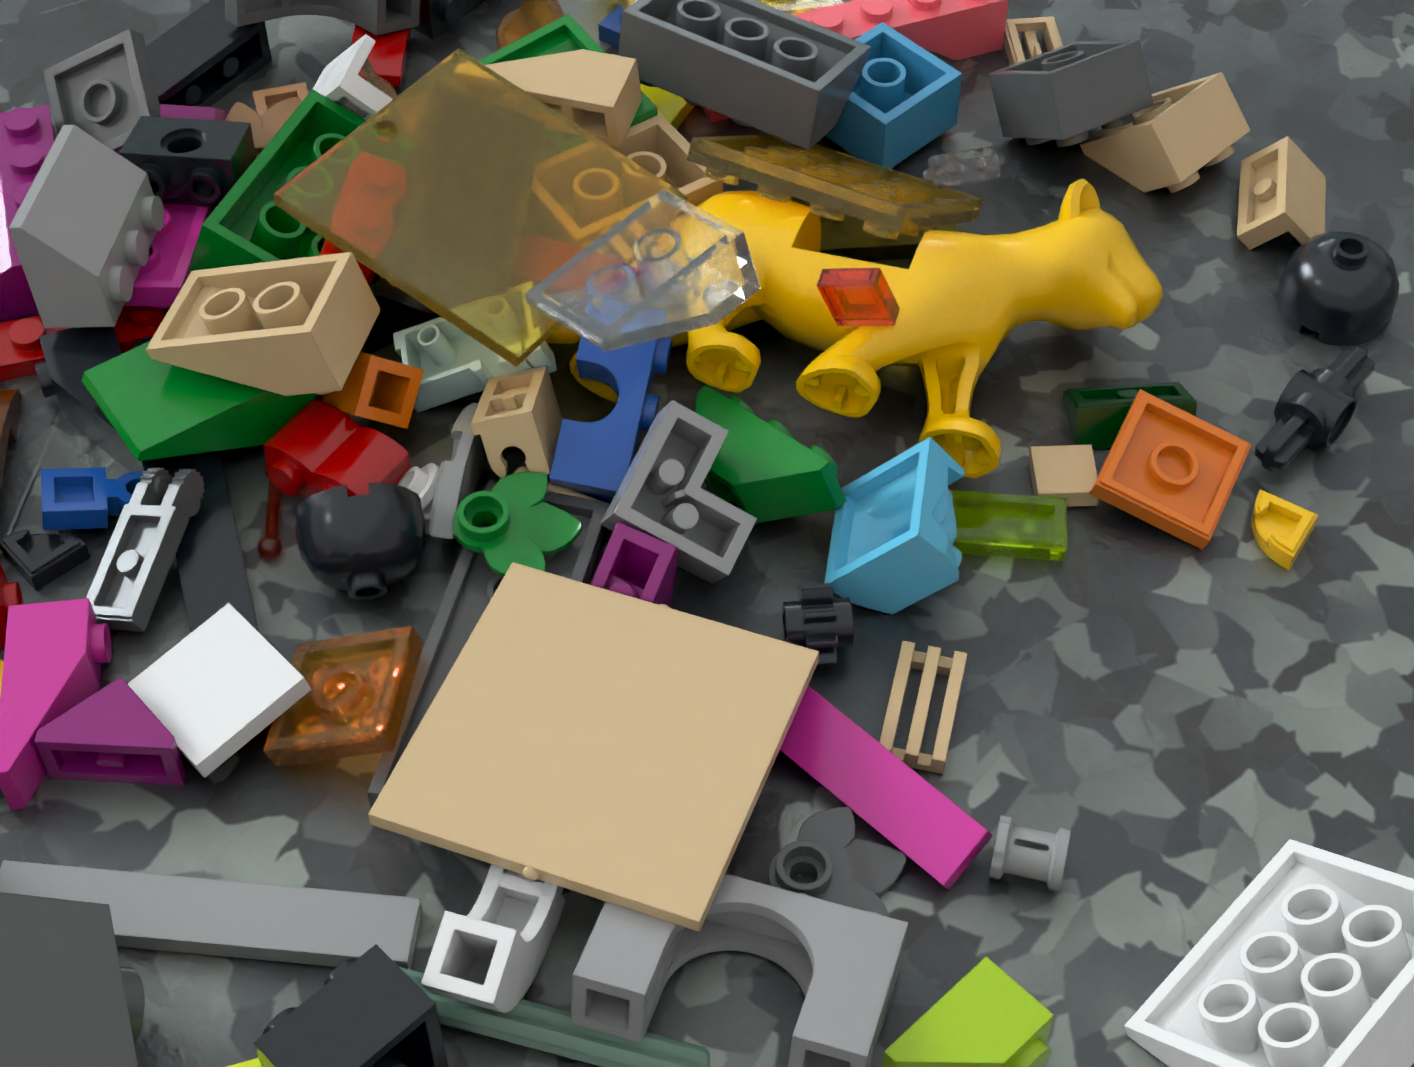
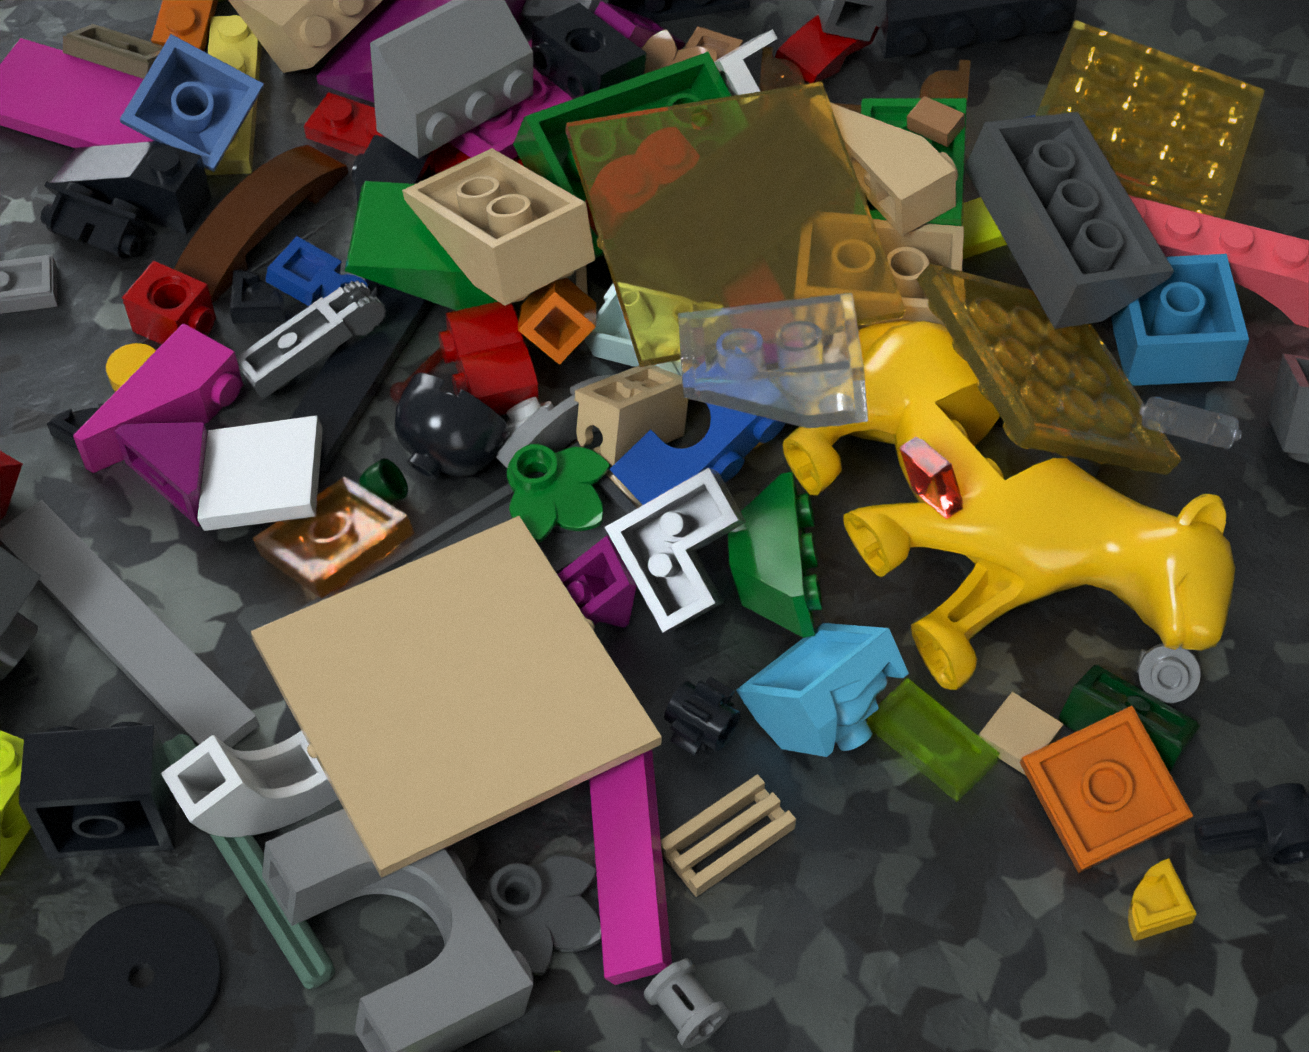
camera: 40 degrees right, 5 degrees up
none -> dark green hinge [358,458,408,509]
none -> medium nougat piece [907,96,965,147]
none -> light grey plate [1136,643,1202,703]

